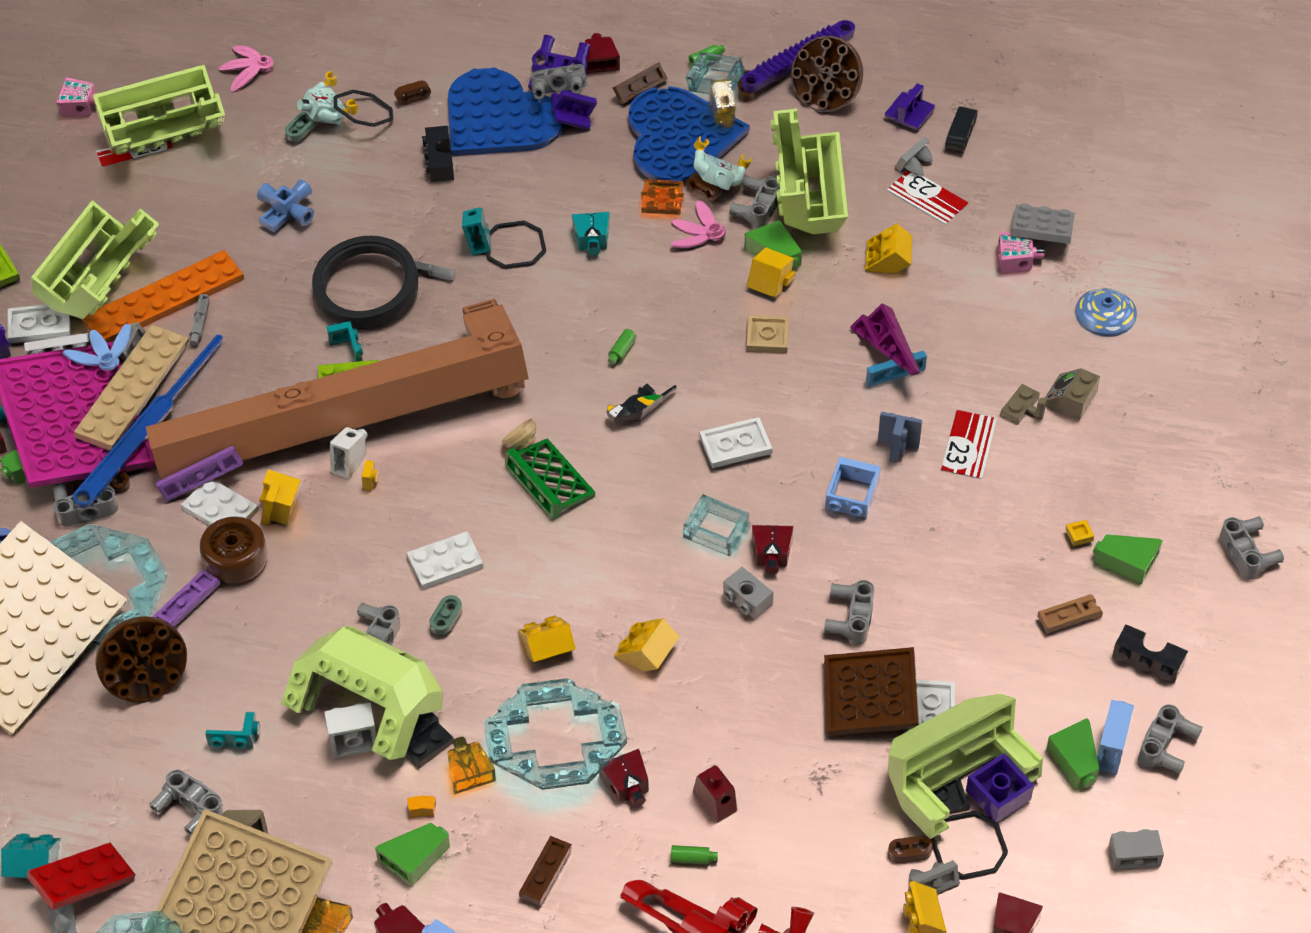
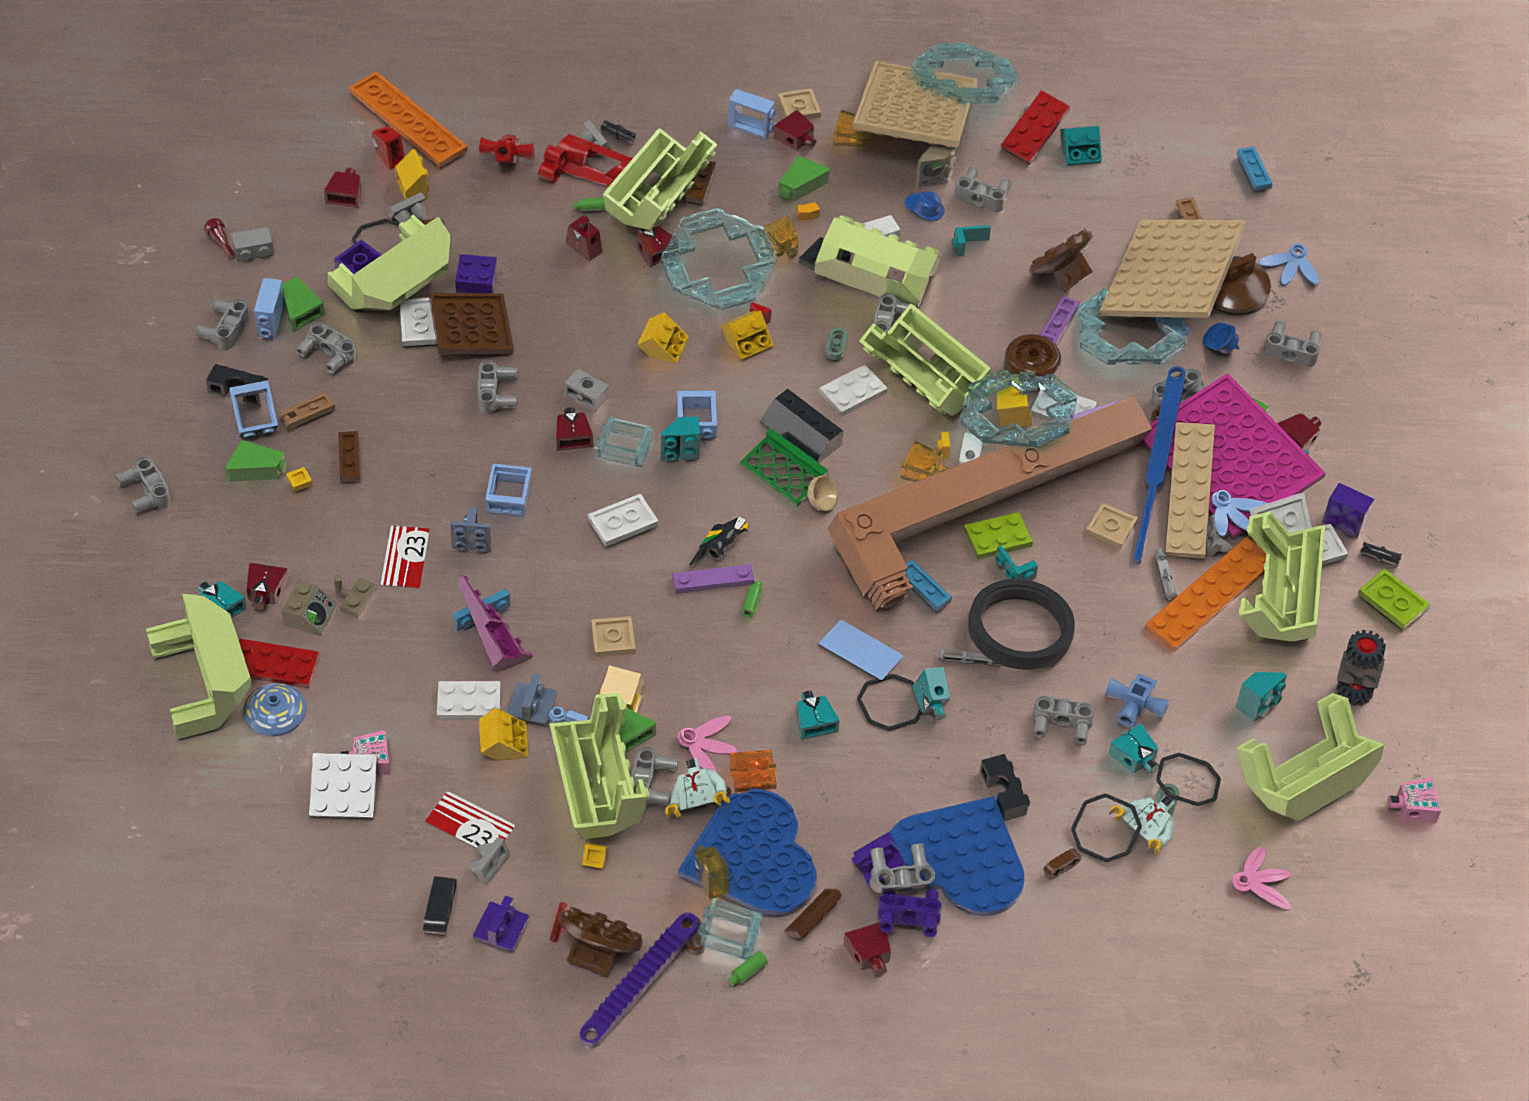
camera: 165 degrees right, 0 degrees up
none -> yellowish green wedge [146,594,252,740]
none -> teal torso [198,581,246,618]
none -> dark red piece [204,218,235,258]
none -> light blue window [229,380,278,438]
none -> red plate [239,638,320,689]
none -> dark red torso [246,563,289,610]
none -> light grey piece [296,322,357,374]
none -> reddish brown plate [338,431,360,482]
none -> white plate [437,681,501,720]
none -> dark purple brick [455,254,498,293]
none -> sand blue bracket [507,673,557,725]
none -> light blue plate [549,707,588,723]
none -> clear red piece [549,902,568,942]
none -> yellowish green wedge [603,128,718,230]
none -> teal slope [660,416,700,461]
none -> medium lavender plate [672,564,754,593]
none -> light blue window [677,391,717,439]
none -> red slope [749,302,772,324]
none -> black slope [760,389,843,463]
none -> light blue sticker [819,620,903,680]
none -> yellowish green wedge [859,303,991,416]
none -> clear yellow torso [900,441,949,482]
none -> blue piece [905,191,945,221]
none -> dark azure plate [906,560,952,612]
none -> clear light blue plate [960,370,1078,448]
none -> light grey piece [1033,696,1094,745]
none -> tan tile [1085,503,1138,549]
none -> teal torso [1108,723,1159,774]
none -> black piece [1156,753,1221,806]
none -> teal slope [1236,672,1287,721]
none -> plate [1336,630,1386,706]

